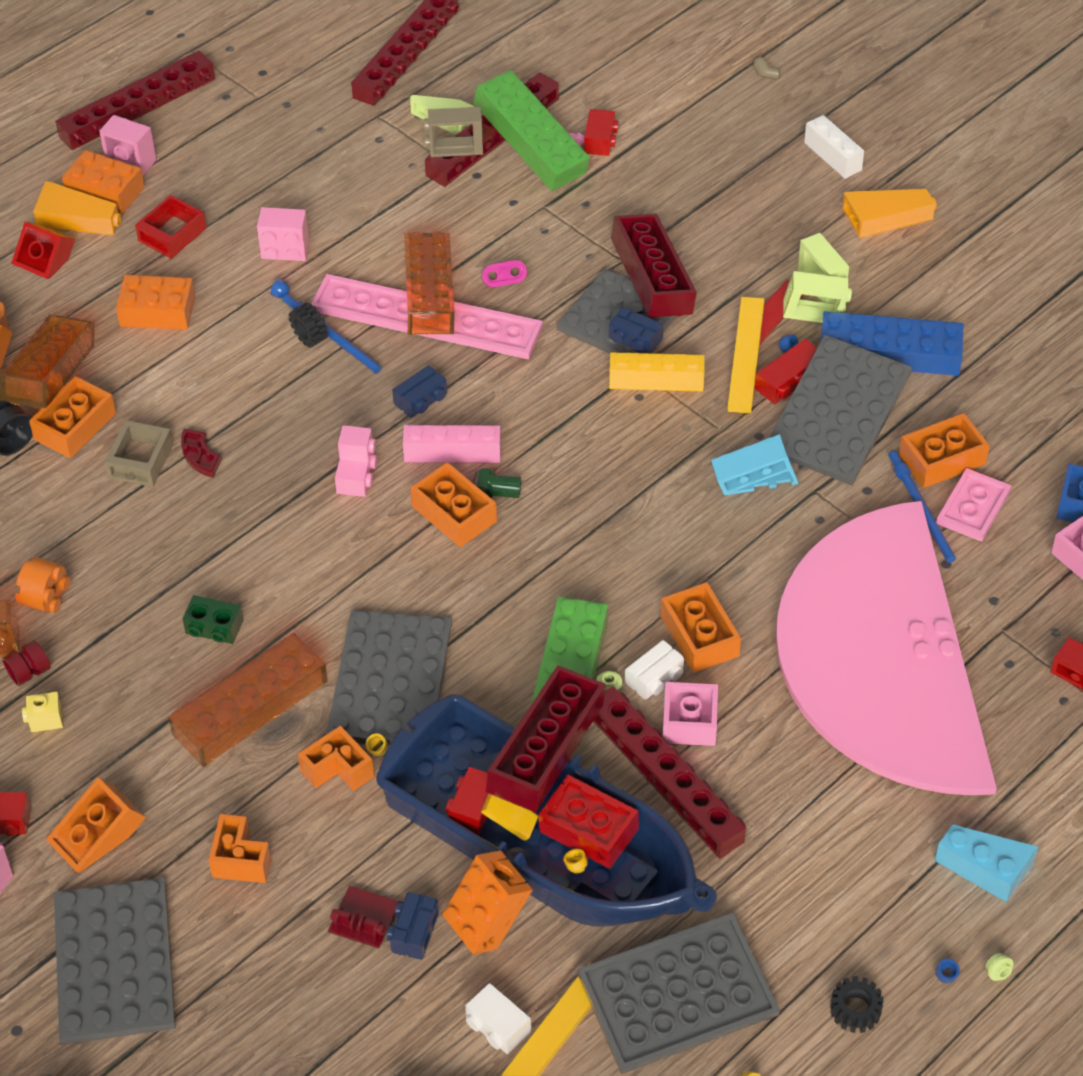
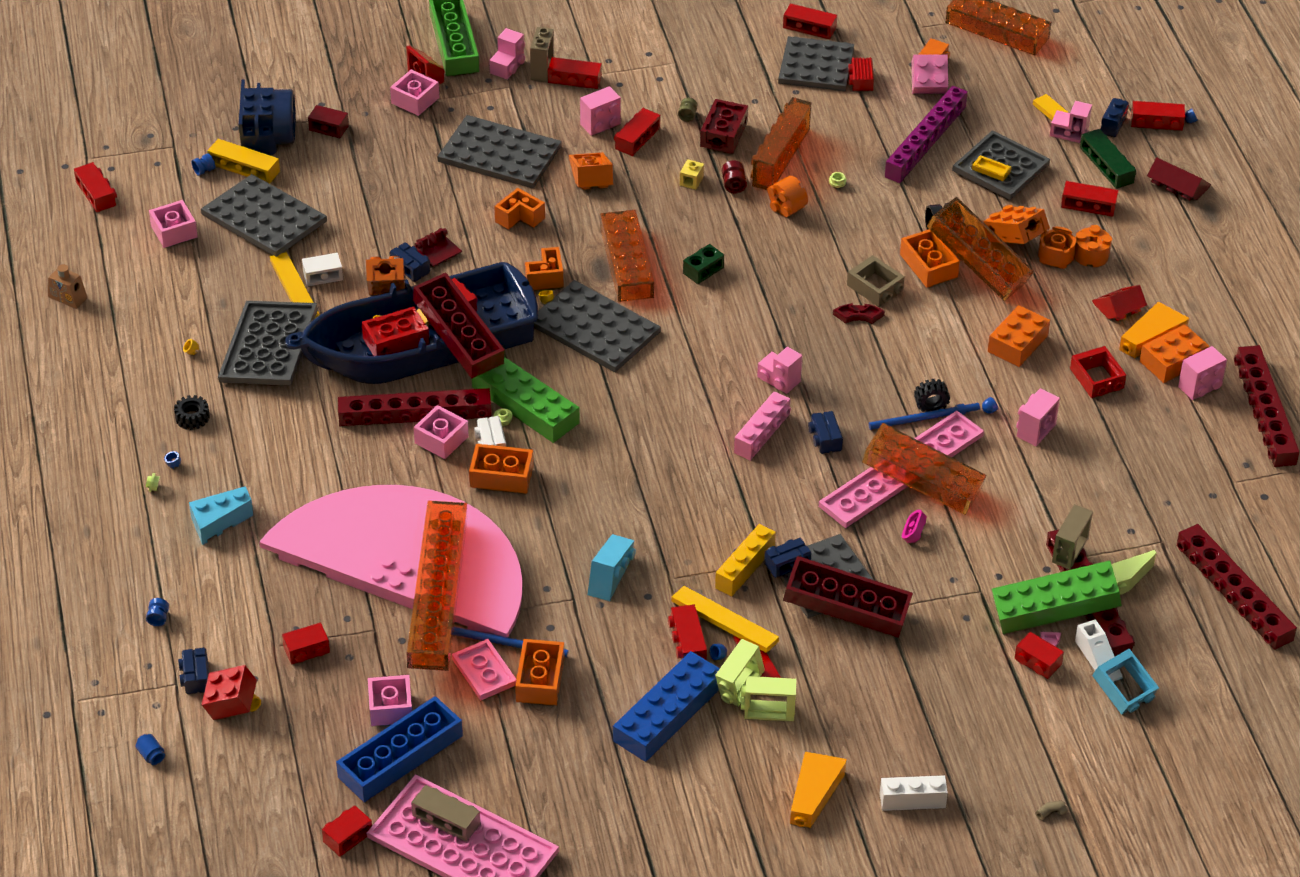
camera: 120 degrees right, 5 degrees down
orange brick [410,462,497,548] -> none
dark green piece [473,468,522,498] -> none
dark grey plate [769,335,912,486] -> none
none -> clear orange brick [407,500,468,671]
none -> white slope [1075,619,1123,682]
none -> medium azure window [1092,649,1159,715]

